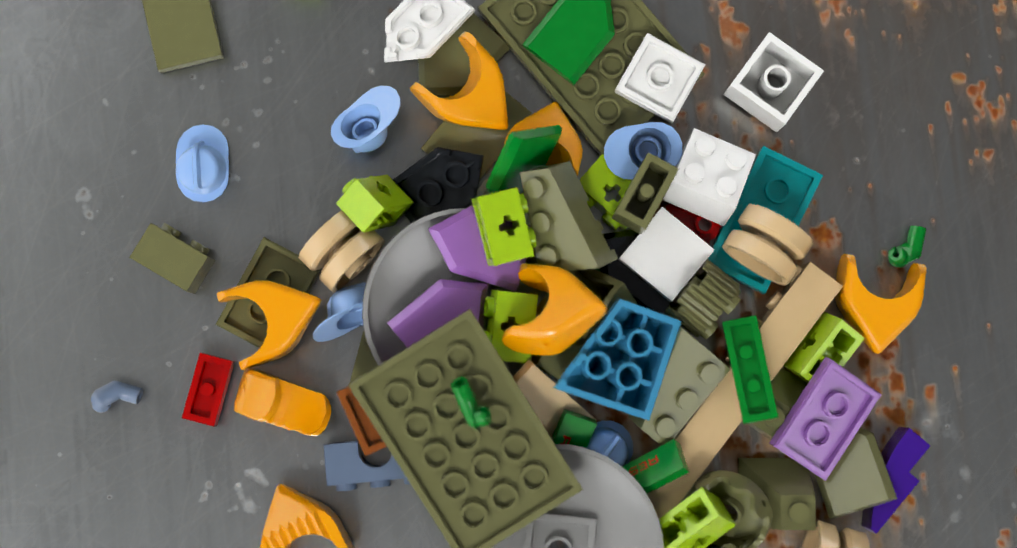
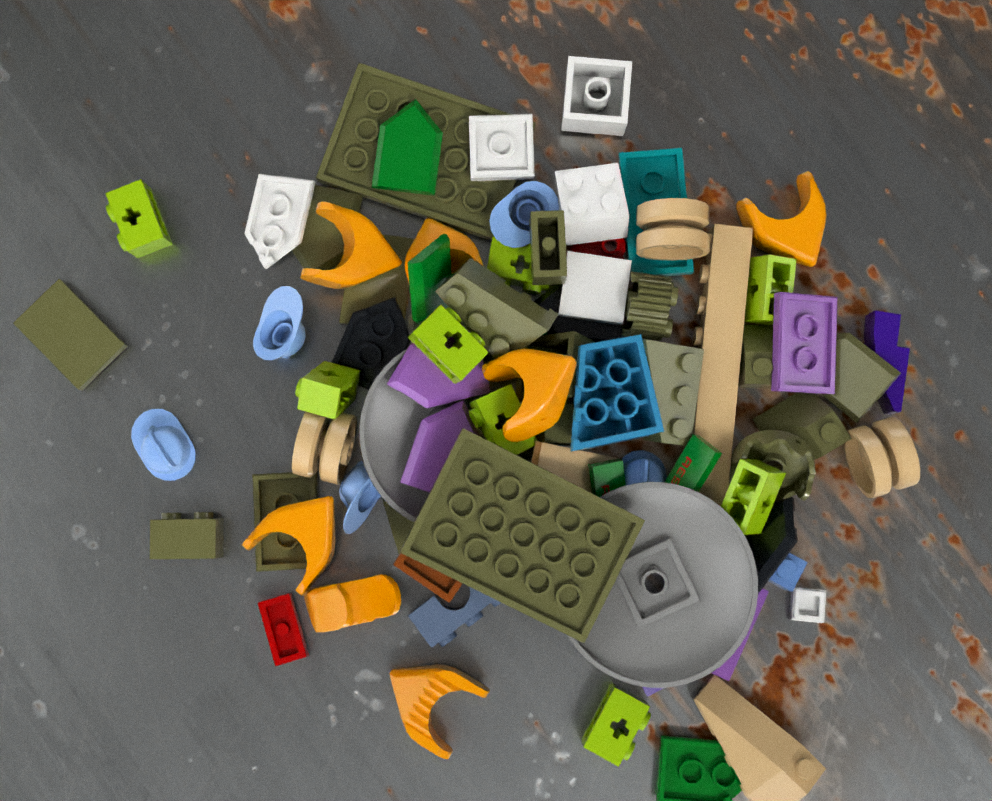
camera: 30 degrees left, 0 degrees up
sand blue arm [91,381,143,413] -> none
green arm [450,377,491,429] -> none
green plate [722,315,778,425] -> none
green arm [888,225,926,267] -> none

